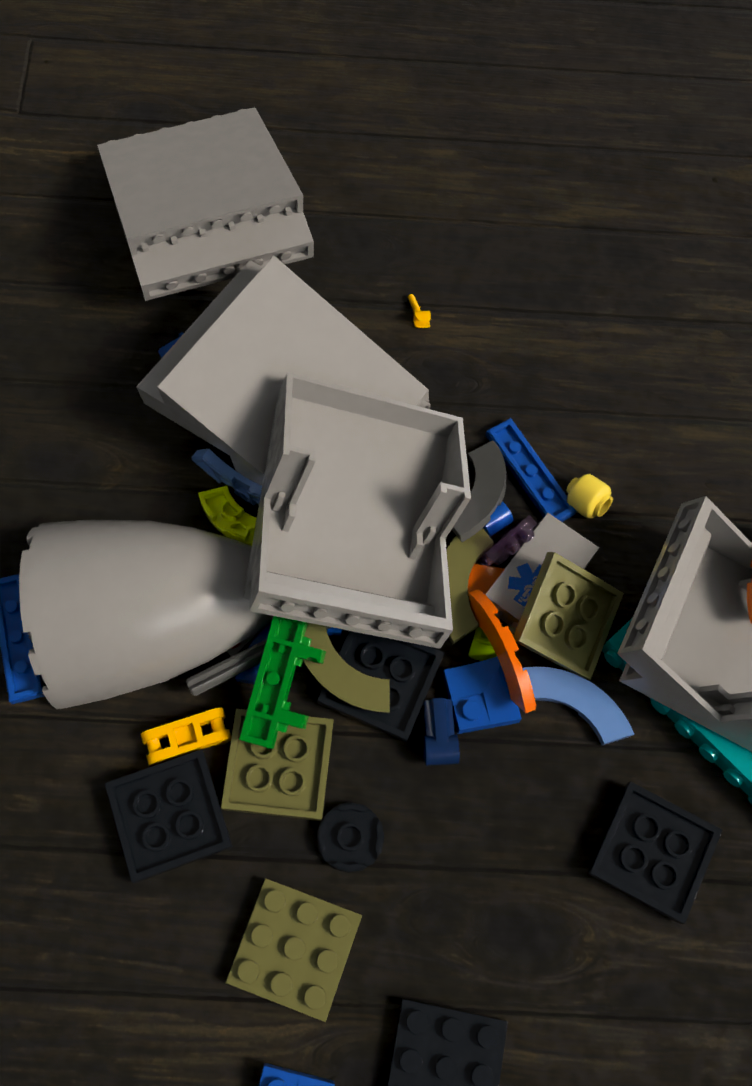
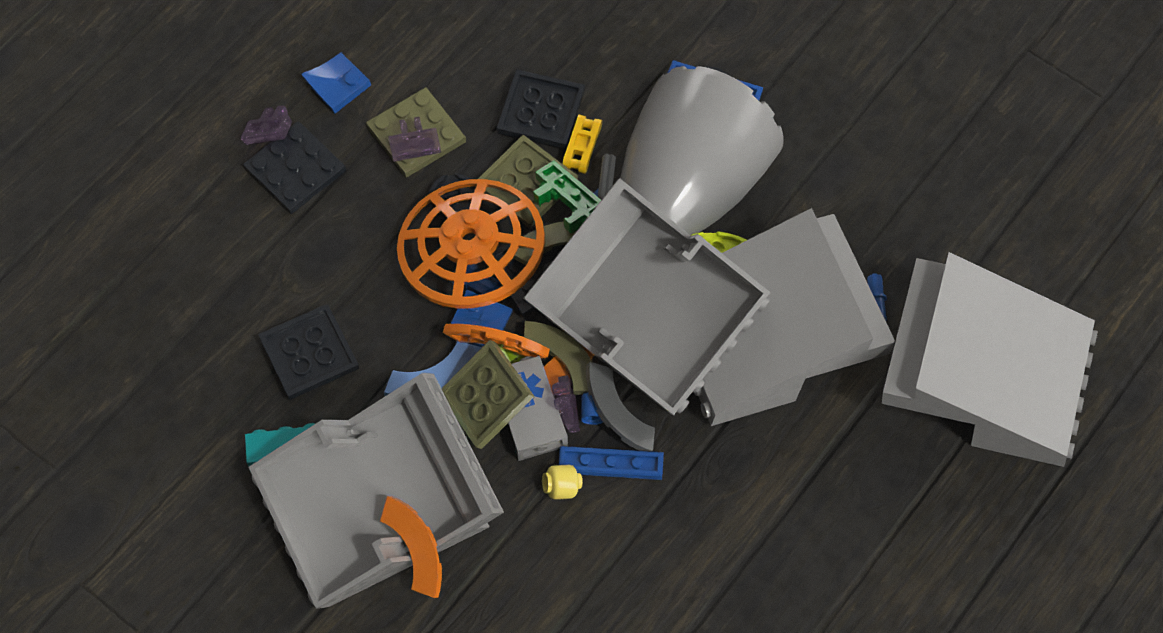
camera: 130 degrees right, 5 degrees down
yellow hand [408,294,431,328] -> none
none -> clear purple hinge [388,117,441,162]
none -> orange dish [397,179,545,309]

